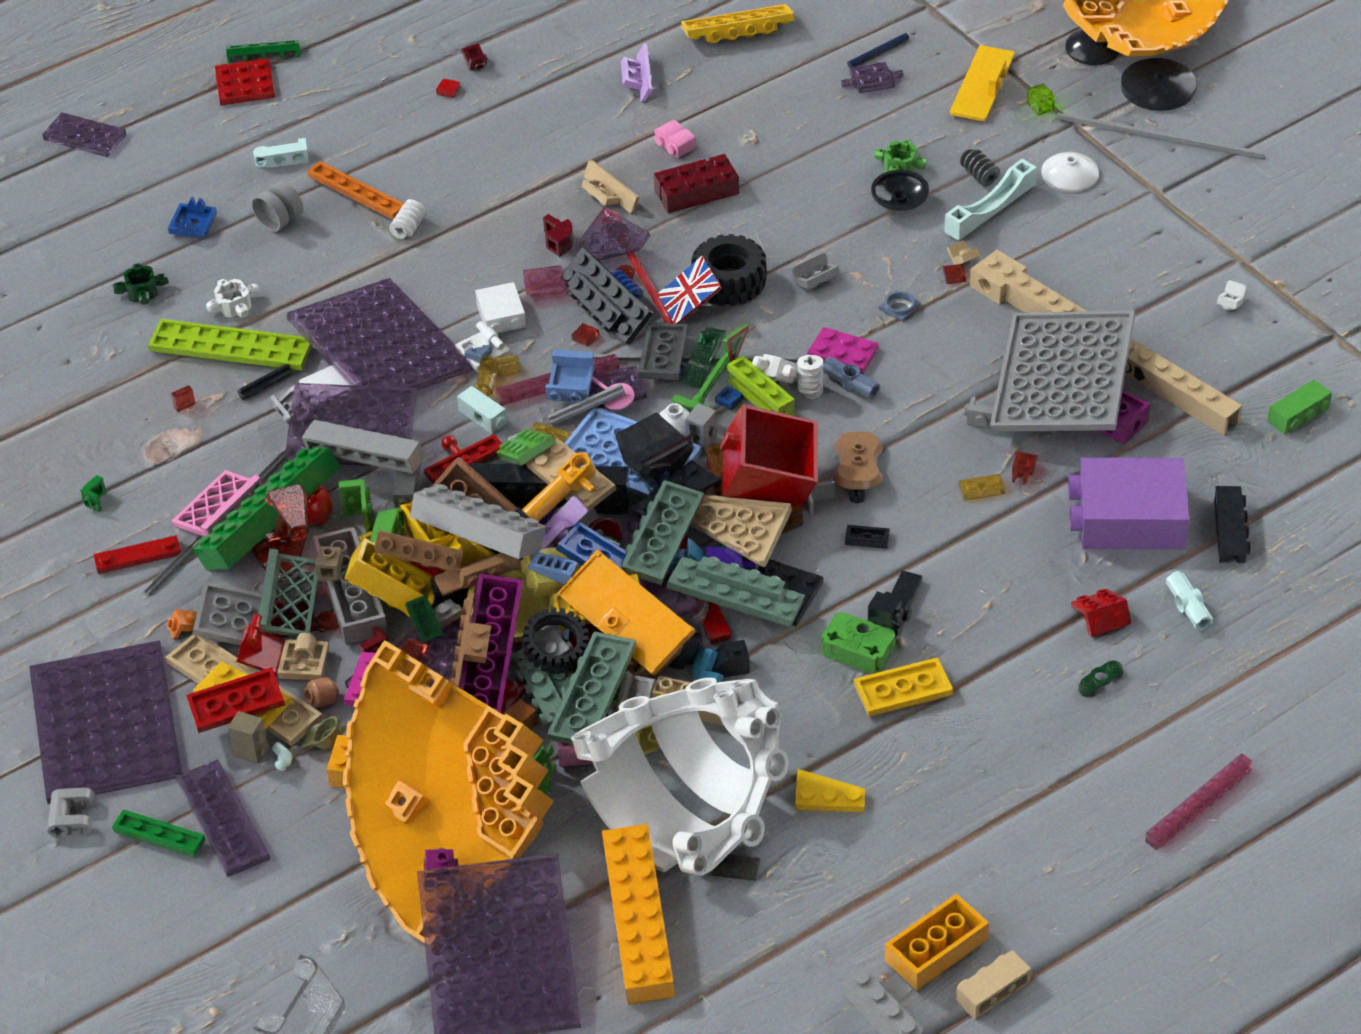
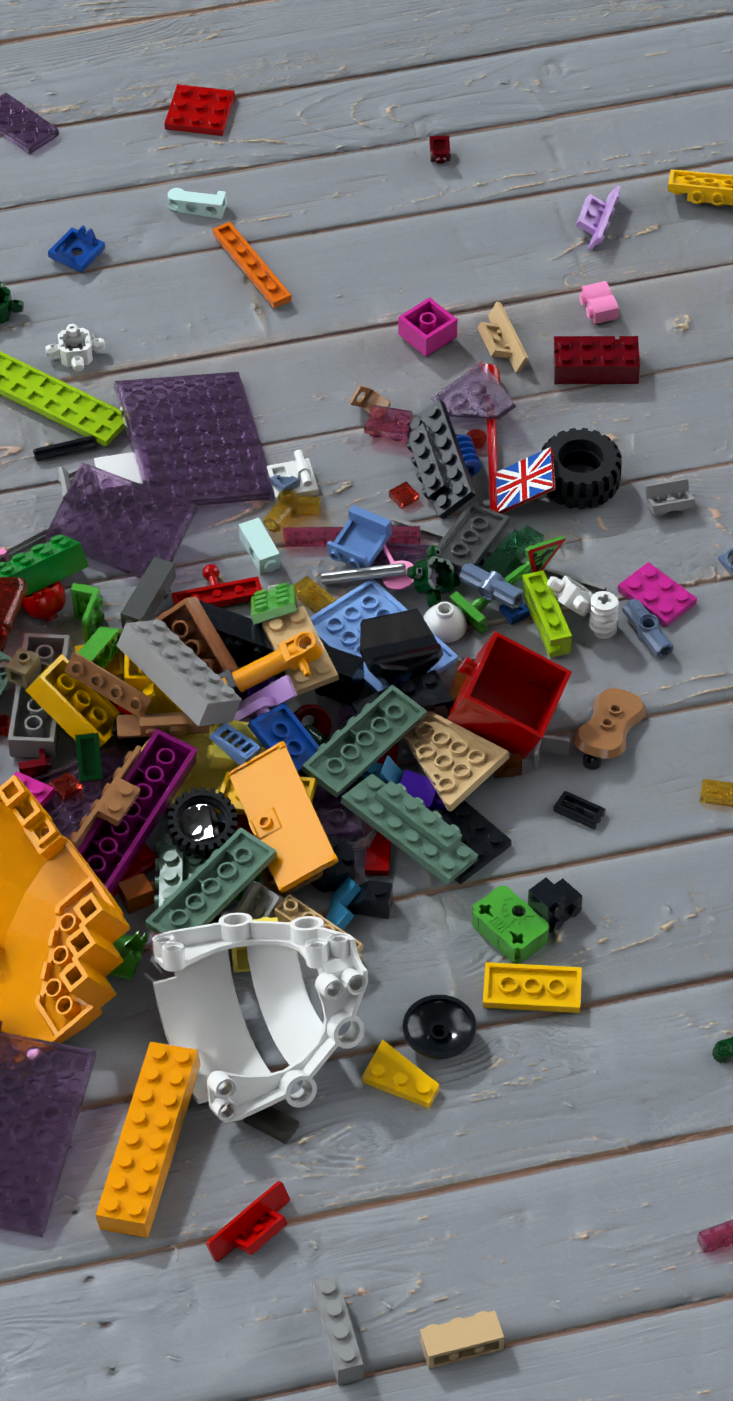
camera: 20 degrees right, 5 degrees up
green hinge [226,40,301,63] -> none
light grey wheel [251,180,303,232] -> none
light grey brick [302,420,425,474] -> none
white piece [389,199,427,239] -> none
light grey bracket [433,598,465,628] -> none
red tile [436,78,461,98] -> none
white brick [475,282,526,334] -> none
dark red brick [543,214,574,257] -> none
light grey brick [685,404,717,455] -> none
light orange brick [885,893,989,991] -> none
black tile [892,570,923,606] -> none
none -> red bracket [206,1181,290,1262]
none -> medium nougat bracket [349,385,391,420]
none -> dark pink brick [398,297,458,357]
none -> black dish [403,995,476,1059]
none -> dark green piece [407,545,460,607]
none -> sand blue piece [459,563,524,609]

